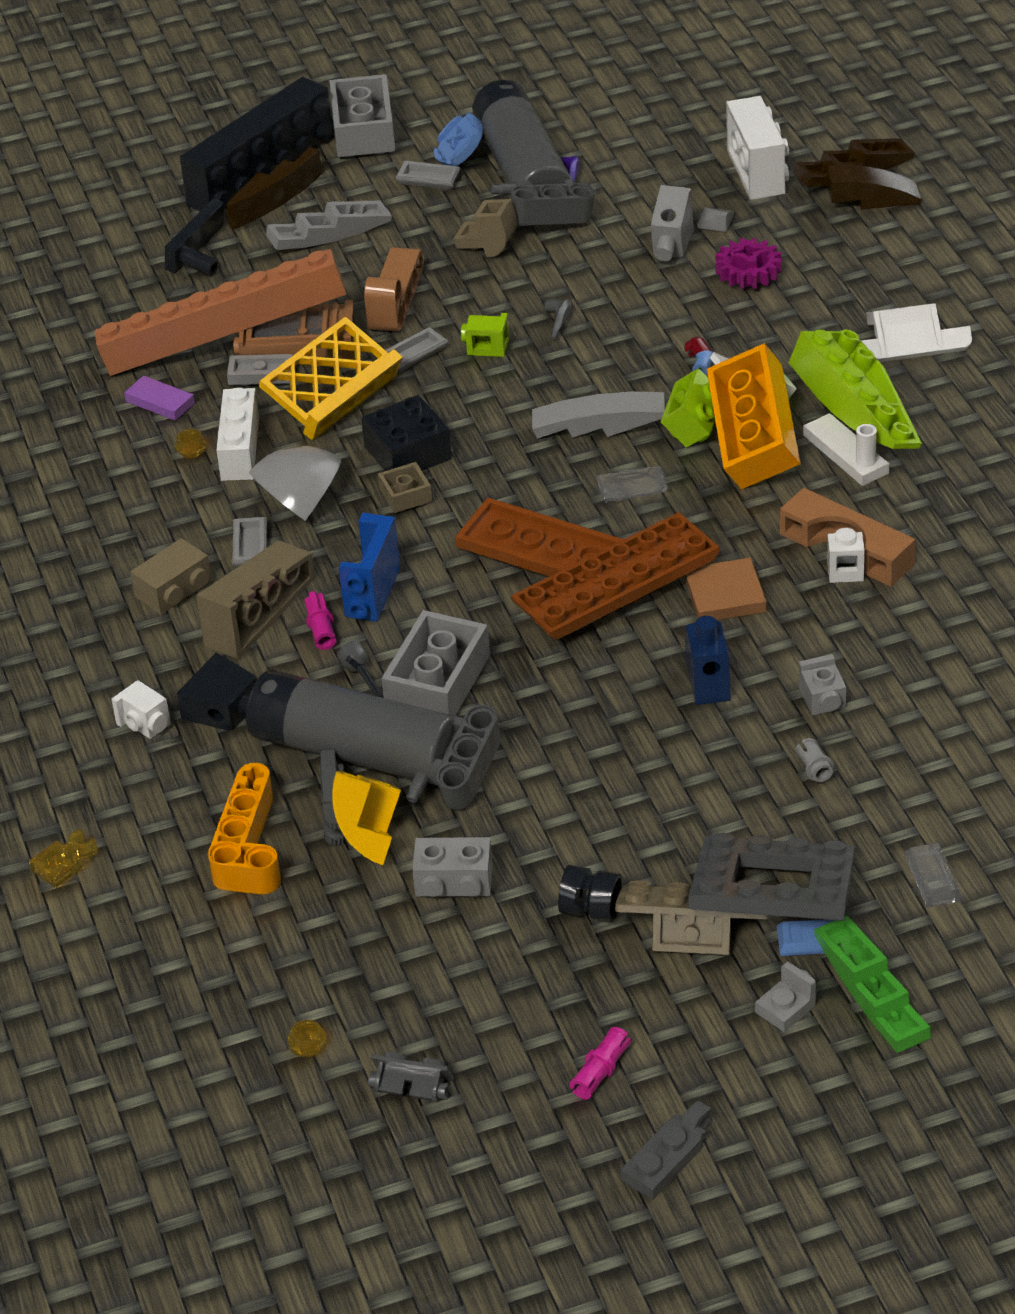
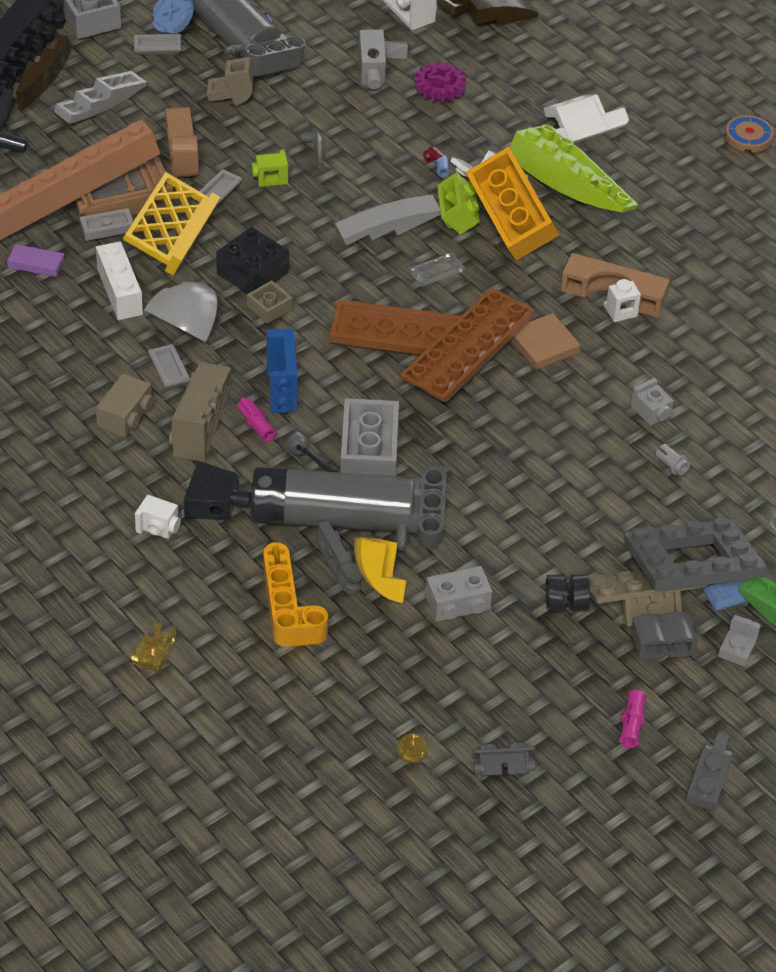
camera: 25 degrees left, 5 degrees up
clear yellow plate [174,429,206,458] -> none
dark blue torso [685,616,731,705] -> none
white piece [803,413,889,486] -> none
none -> dark grey brick [631,612,698,660]

